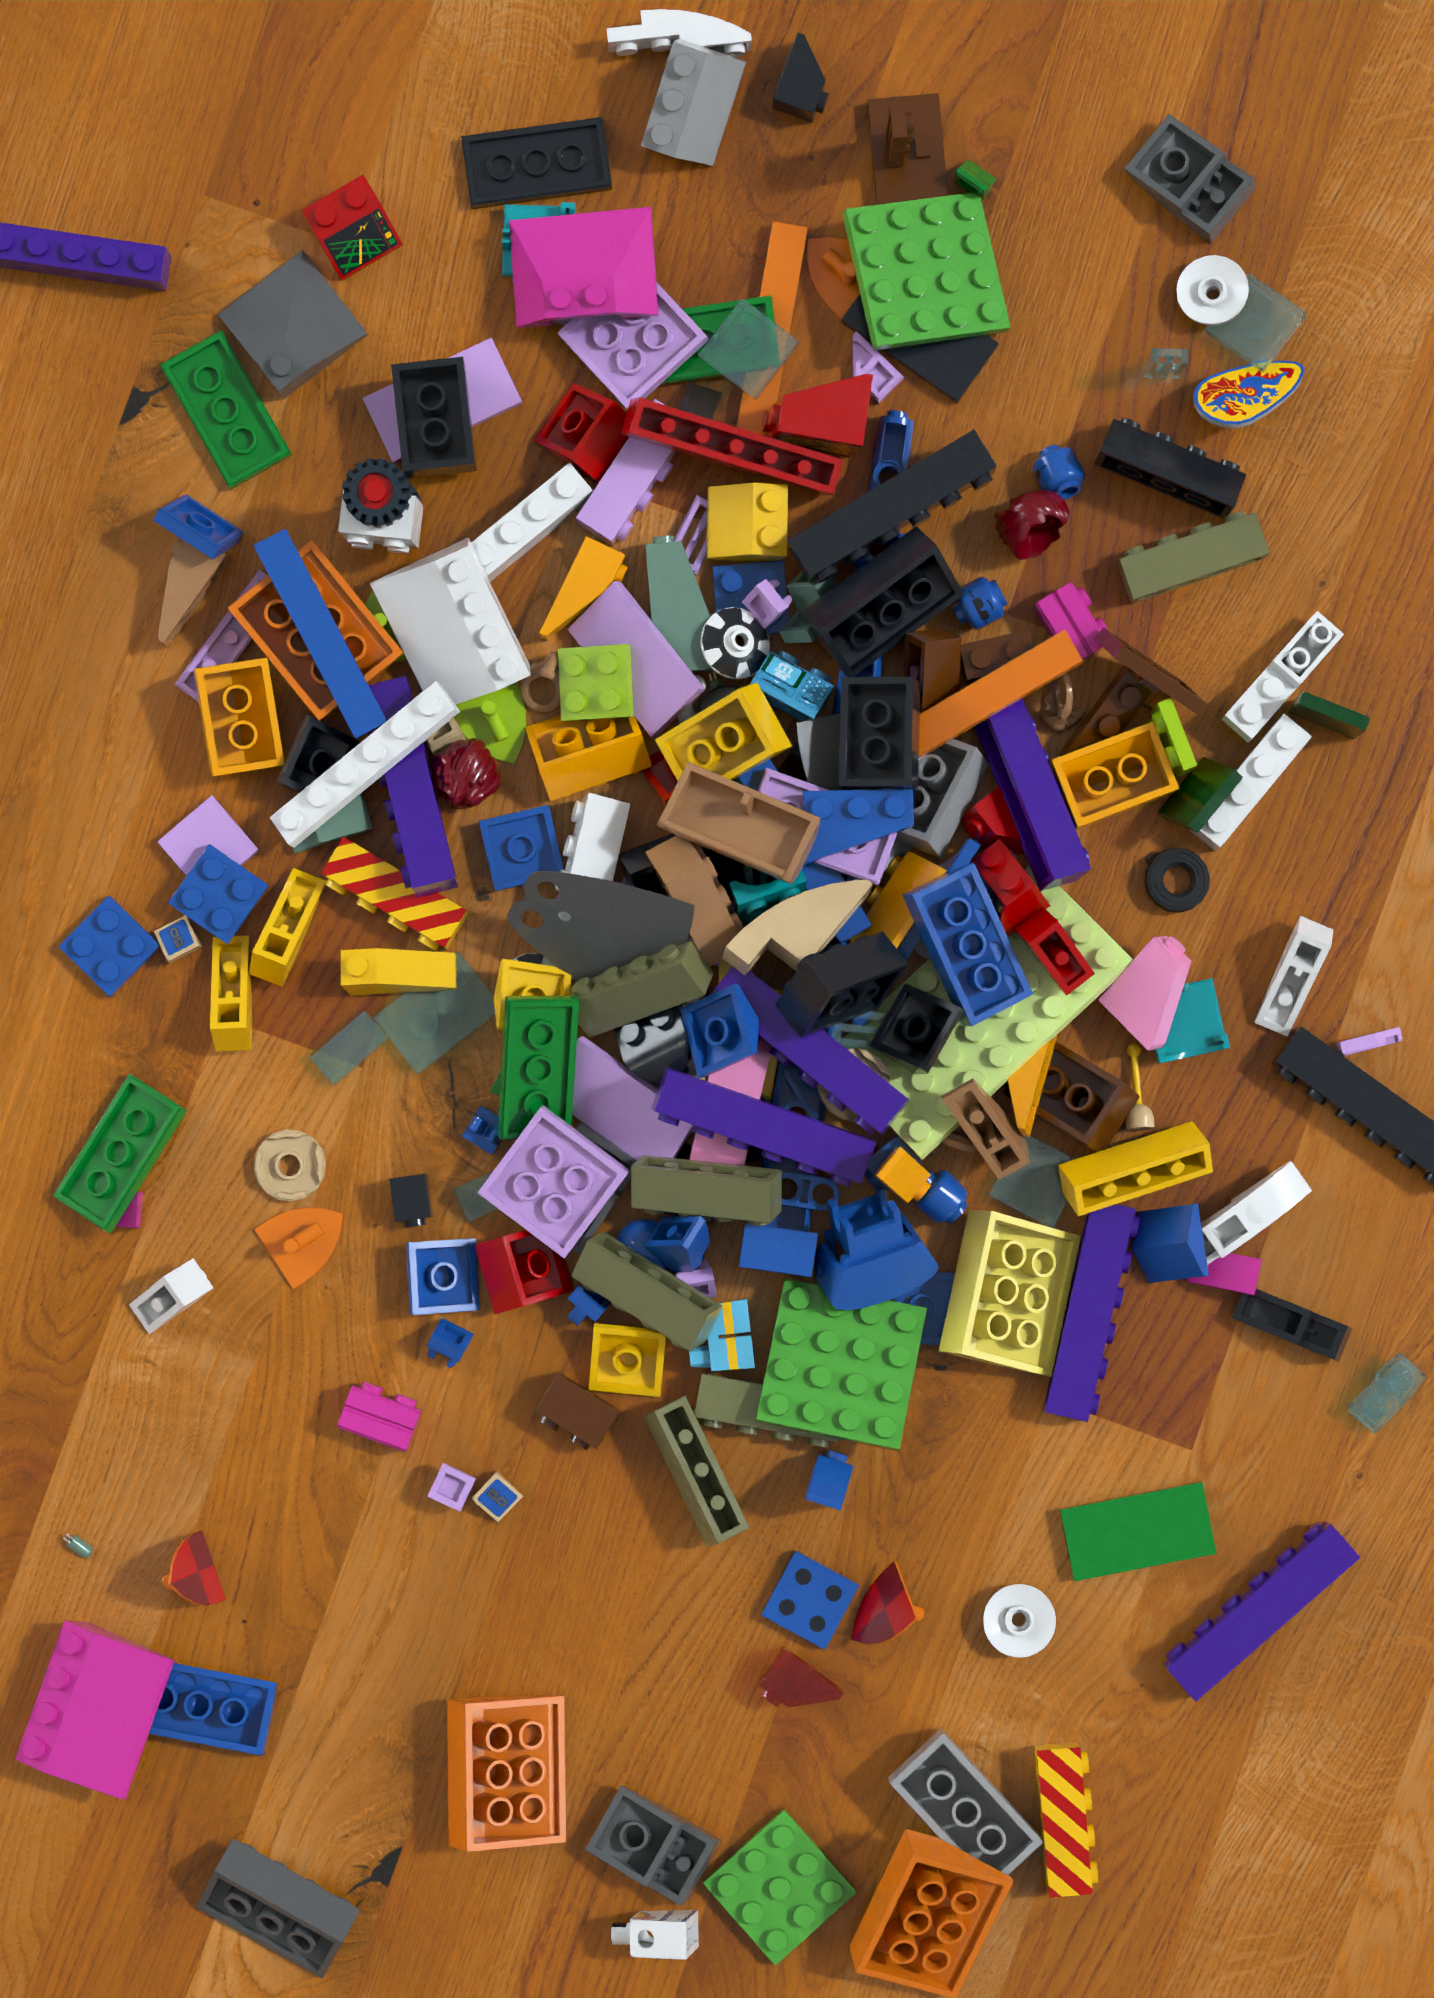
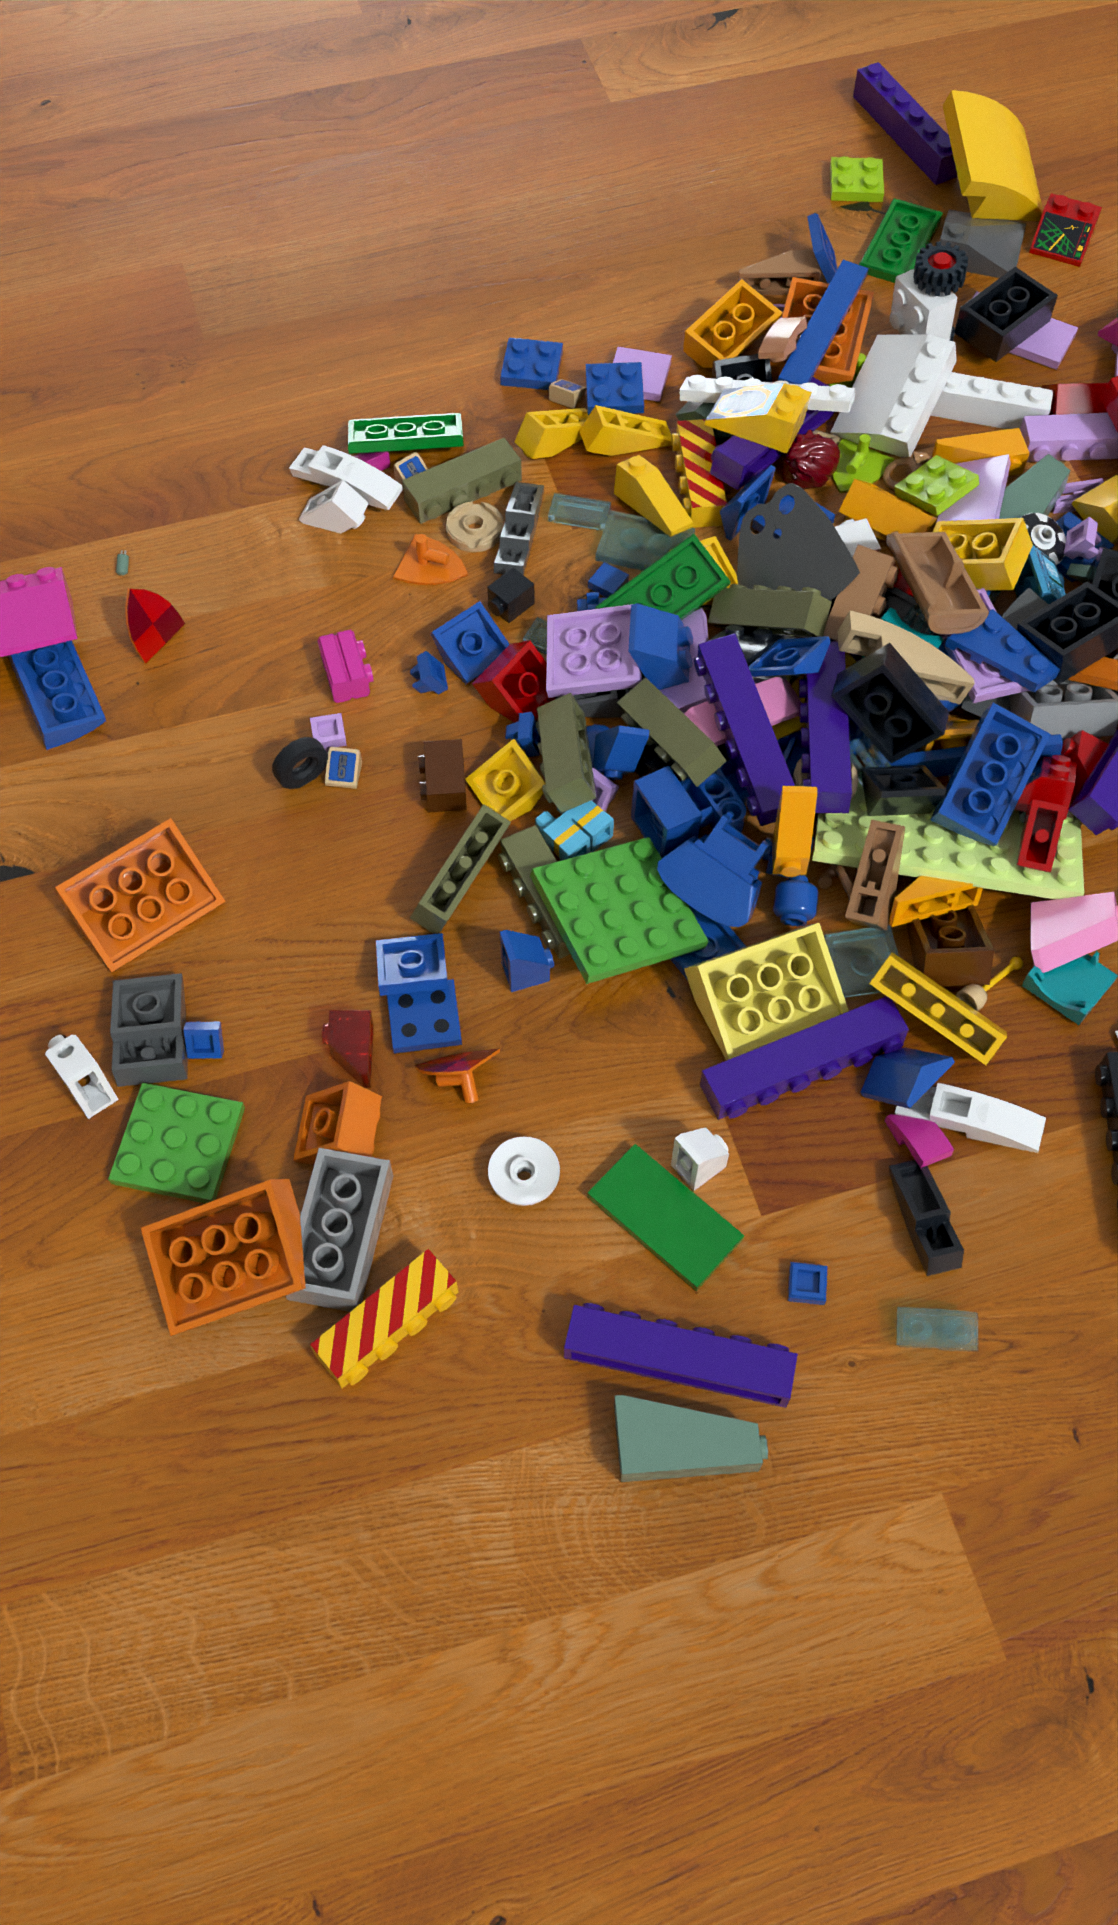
camera: 50 degrees right, 25 degrees down
none -> blue tile [183,1021,224,1059]
none -> black tyre [272,737,328,789]
none -> white slope [289,445,403,510]
none -> orange slope [293,1081,382,1165]
none -> blue plate [376,933,448,996]
none -> slope [394,452,428,487]
none -> olive brick [402,437,522,524]
none -> dark grey slope [494,482,544,575]
none -> blue tile [588,562,629,598]
none -> sand green slope [614,1395,768,1482]
none -> blue slope [628,603,693,690]
none -> white slope [671,1127,729,1192]
none -> yellow slope [704,383,812,454]
none -> blue slope [720,465,776,541]
none -> nougat slope [758,317,807,362]
none -> blue tile [787,1262,828,1305]
none -> lime plate [830,156,884,202]
none -> yellow slope [942,90,1043,221]

